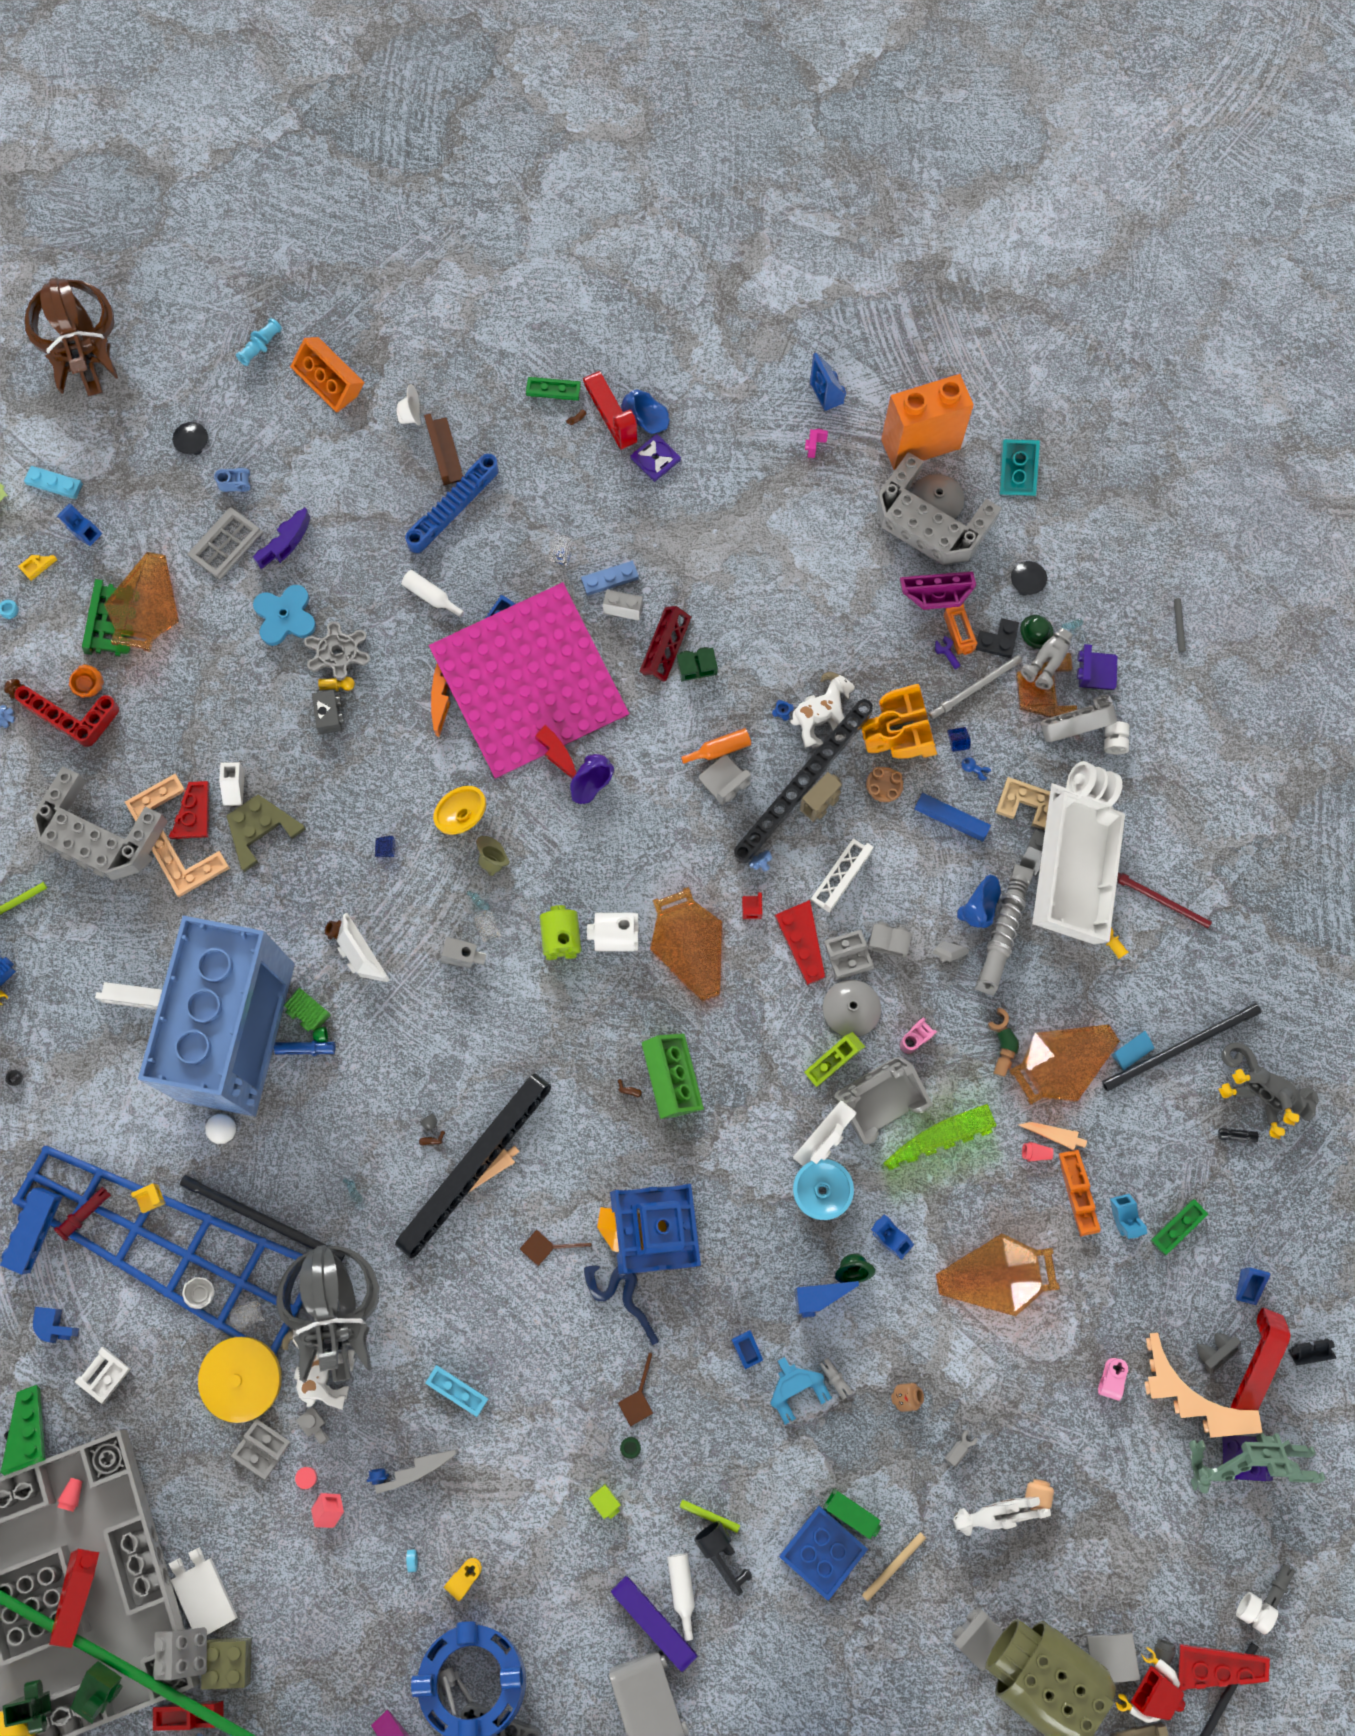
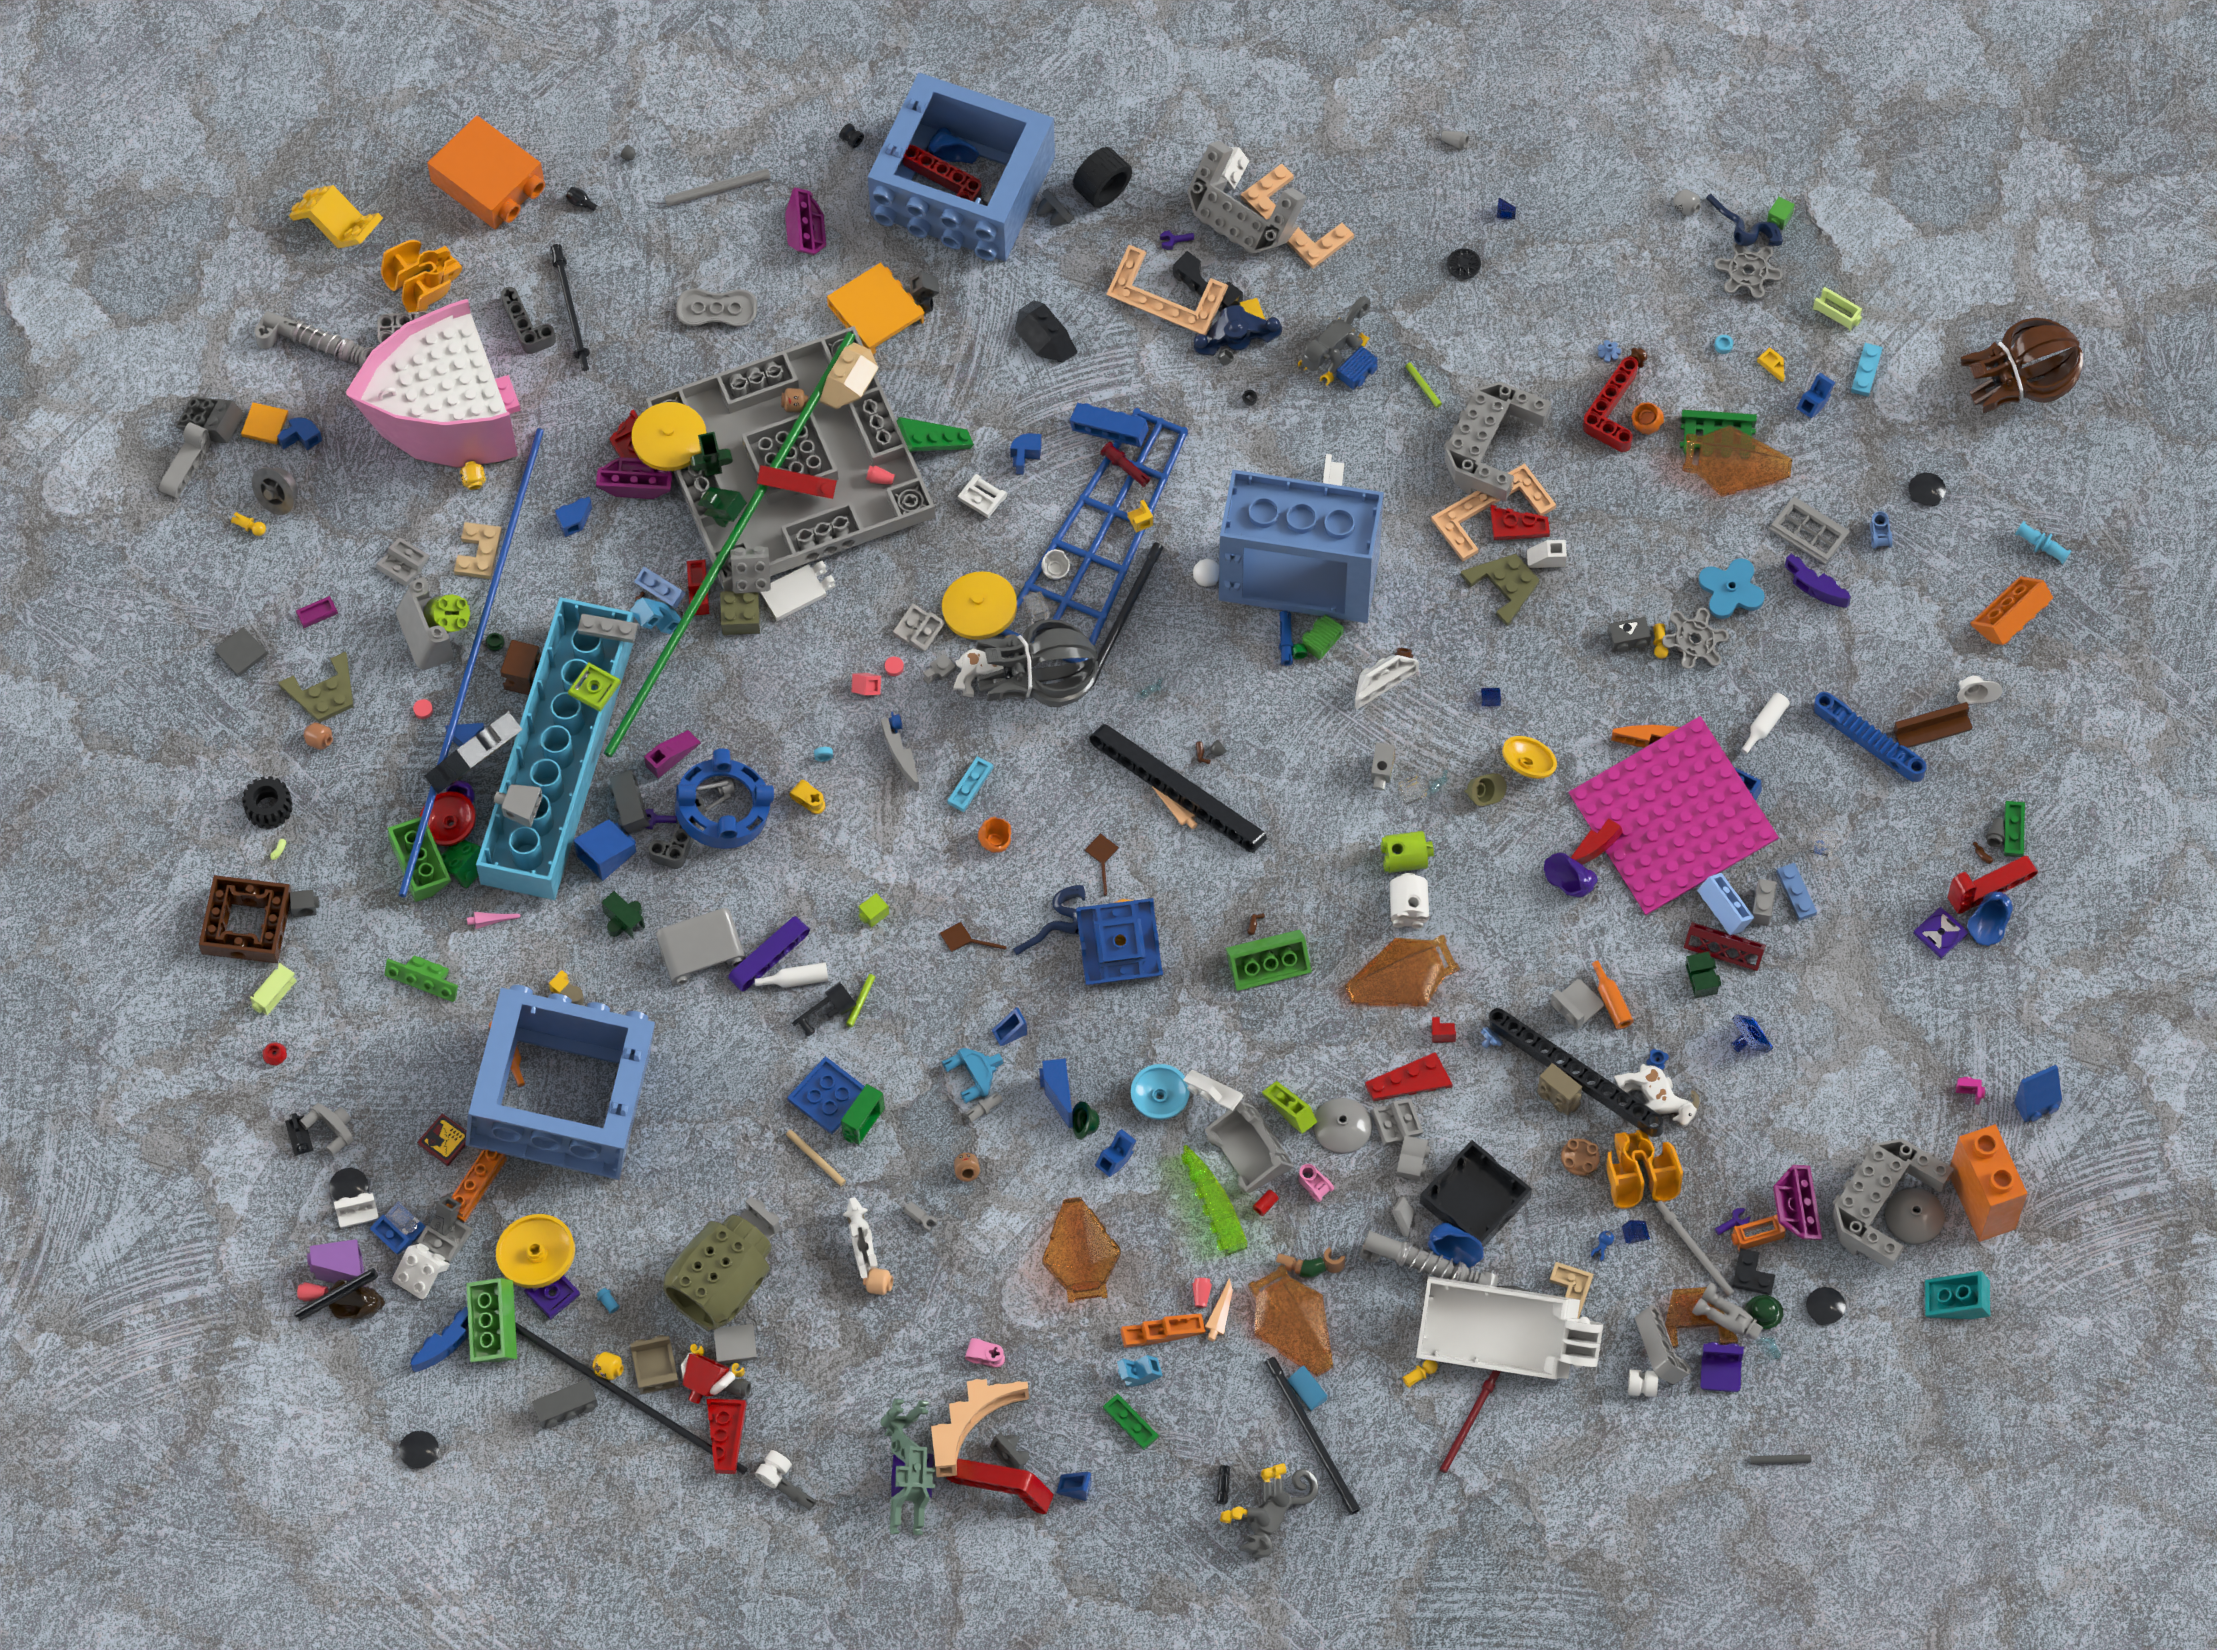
camera: 90 degrees right, 10 degrees down
dark green plate [620,1437,641,1459] -> none
white fence [811,838,873,913] -> none
blue slope [914,792,991,842] -> none
black hinge [1288,1338,1337,1366] -> none
none -> orange hair [978,816,1011,853]
none -> red piece [1253,1189,1279,1216]
none -> black tile [1419,1140,1532,1248]
none -> light blue brick [1697,873,1754,935]
none -> clear blue tile [1731,1014,1773,1053]
none -> dark grey cone [1986,818,2005,847]

